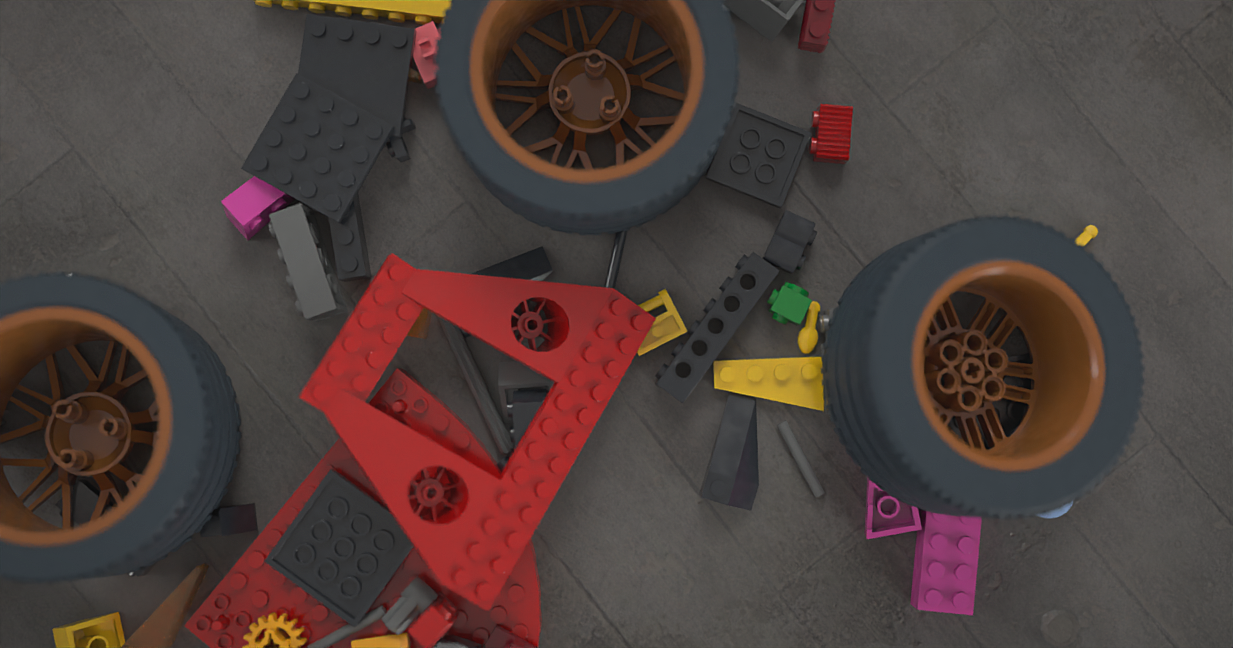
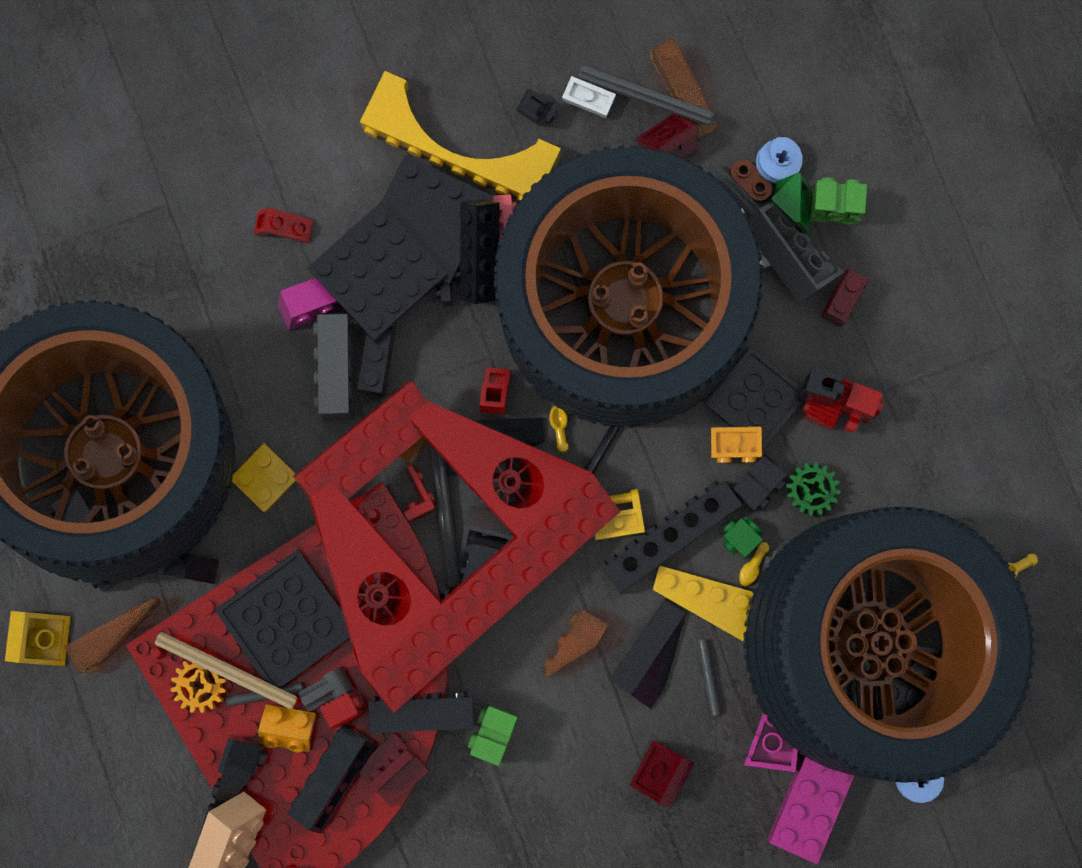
camera: 25 degrees right, 5 degrees down
none -> tan axle [155,632,297,709]
none -> yellow plate [232,443,296,513]
none -> red bracket [254,207,313,243]
none -> black brick [369,692,474,733]
none -> red bracket [403,465,436,523]
none -> black brick [459,199,500,304]
none -> bright green brick [468,705,519,766]
none -> red brick [480,367,511,415]
none -> clear orange slope [543,609,608,677]
none -> yellow piece [549,406,569,453]
none -> dark red bracket [630,740,694,808]
none -> light orange bracket [711,427,762,463]
none -> green gear [785,462,841,517]
none -> black brick [800,366,845,407]
none -> red brick [840,382,884,433]

